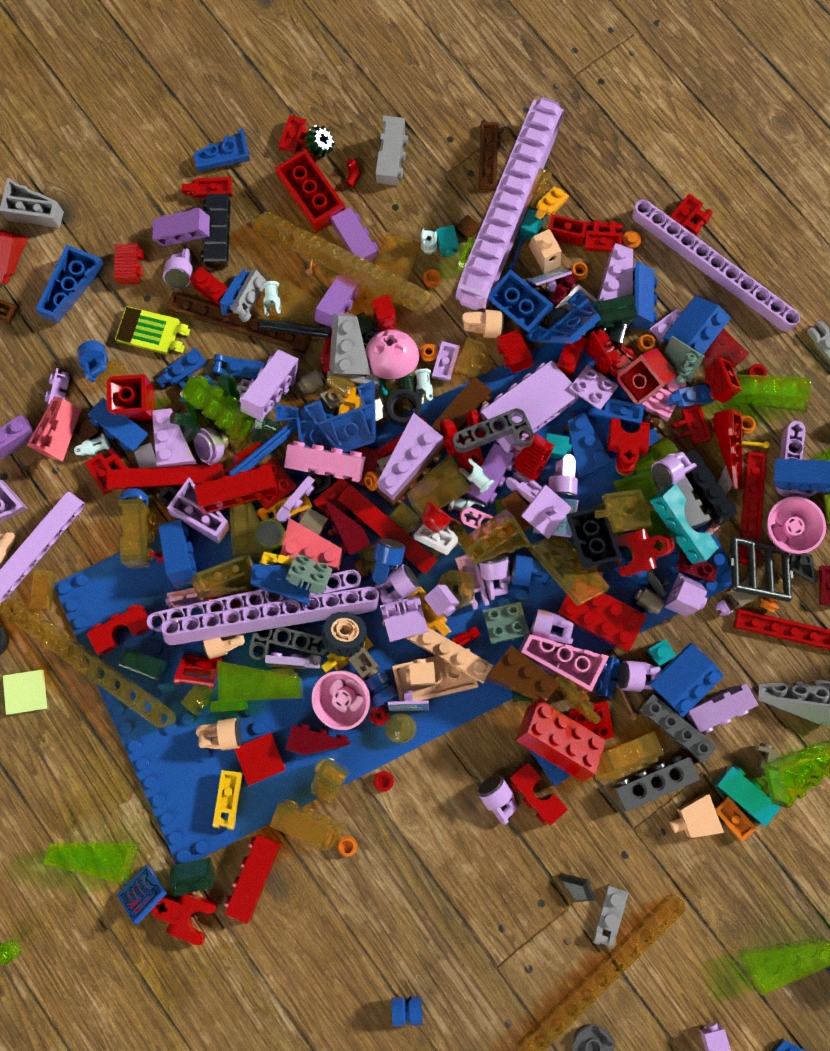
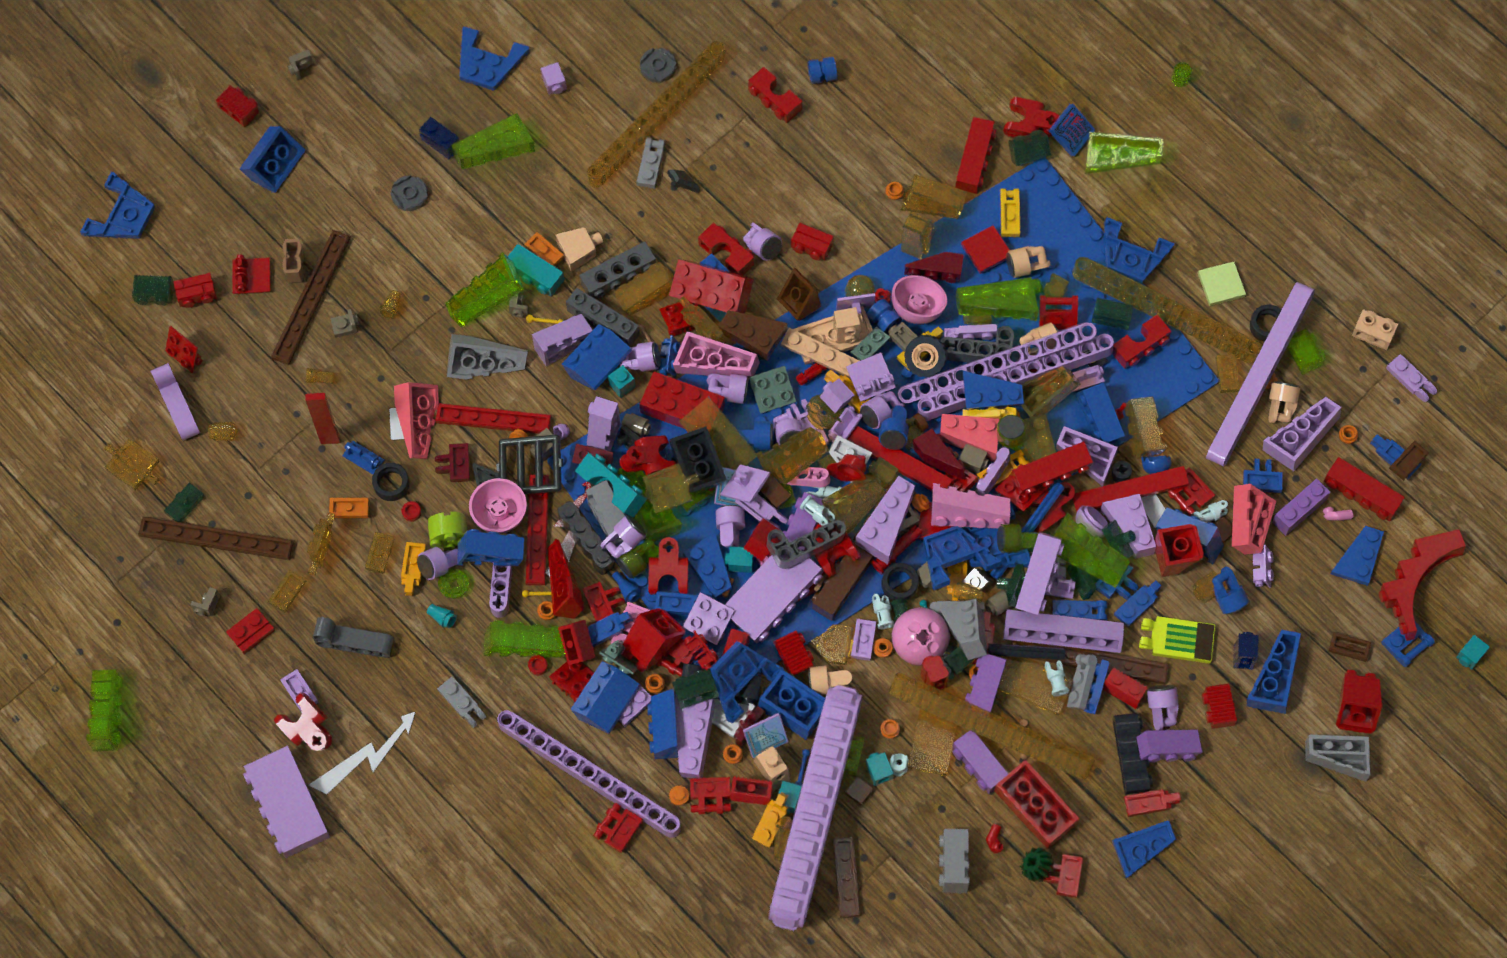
camera: 170 degrees right, 10 degrees down
sand green hinge [286,554,333,594] -> none
red tile [374,771,394,792] -> none
reddish brown hinge [643,413,660,430] -> none
none -> yellow hinge [526,315,564,324]
none -> blue cone [612,571,641,603]
none -> red arch [748,67,802,123]
none -> reddish brown slope [777,268,821,321]
none -> red brick [791,223,834,261]
none -> lavender hinge [828,406,863,442]
none -> sand green hinge [851,327,890,361]
none -> clear green tile [996,564,1025,607]
none -> clear neon green piece [997,524,1039,553]
none -> lavender brick [1004,609,1124,653]
none -> blue wing [1104,217,1174,284]
none -> clear blue brick [1233,632,1259,670]
none -> blue hinge [1243,458,1283,493]

